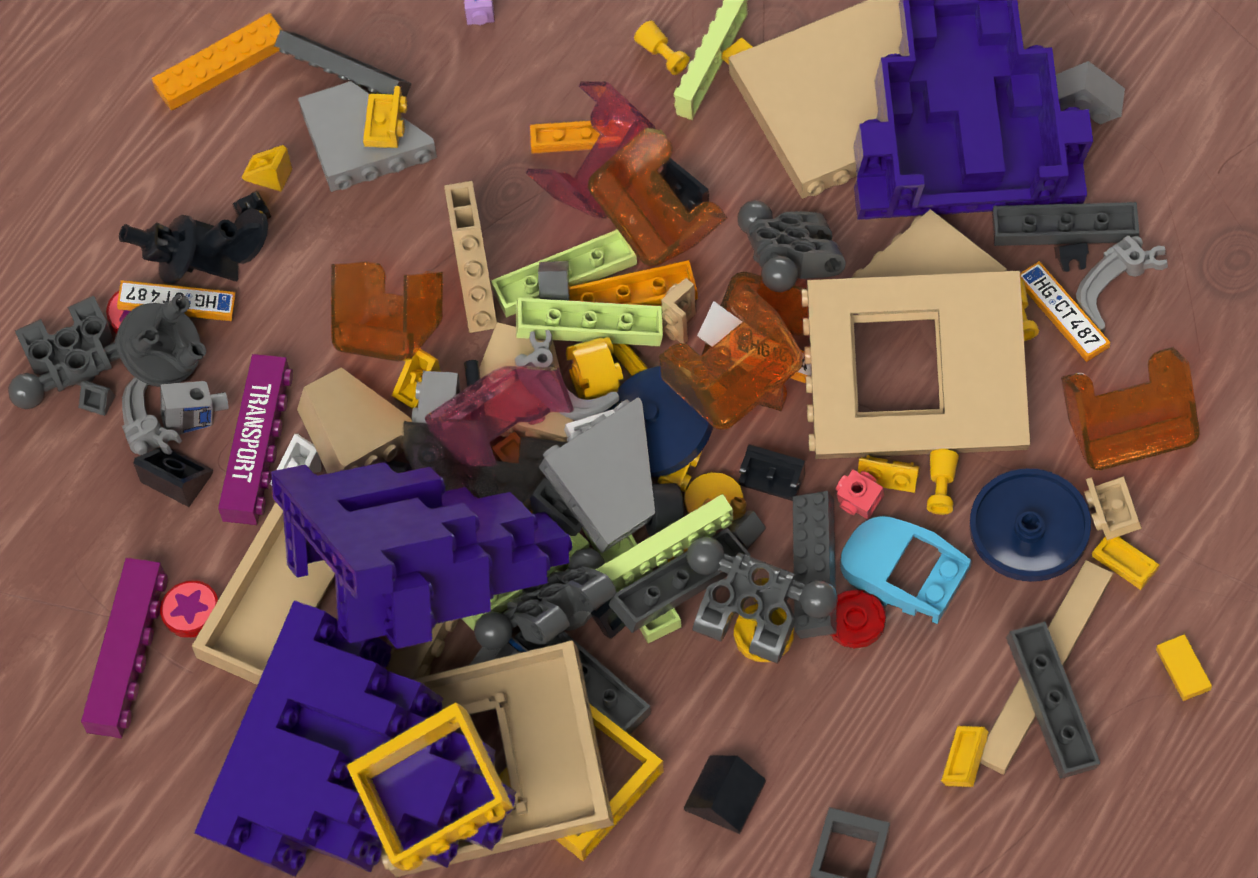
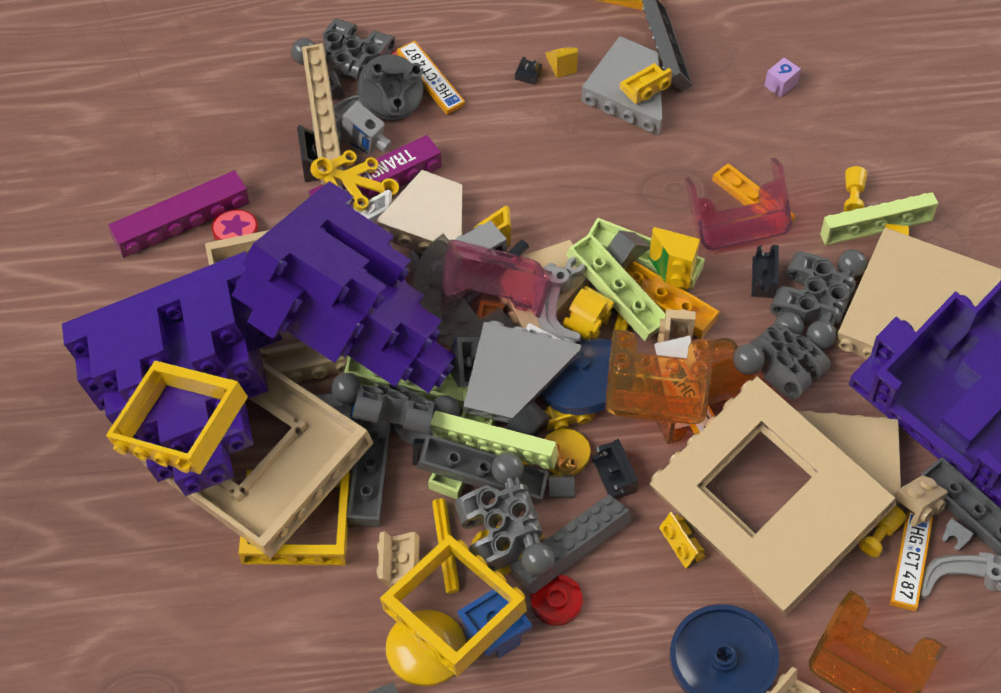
camera: 45 degrees right, 5 degrees down
black piece [119,209,268,284] -> none
clear orange windscreen [331,261,443,362] -> none
tan slope [444,181,497,333] -> none
clear orange windscreen [588,128,727,266] -> none
black slope [683,755,766,834] -> none
coral brick [836,469,884,520] -> none
medium azure slope [840,516,971,624] -> none
yellow piece [927,449,959,515] -> none
none -> tan tile [302,43,344,186]
none -> yellow plant [310,150,399,212]
none -> tan bracket [376,531,420,588]
none -> yellow window [380,535,527,677]
none -> yellow dish [386,610,466,687]
none -> yellow axle [432,498,460,594]
none -> blue panel [457,589,532,658]
none -> yellow slope [649,227,700,289]
none -> dark grey connector [770,249,868,350]
none -> tan bracket [894,475,948,527]

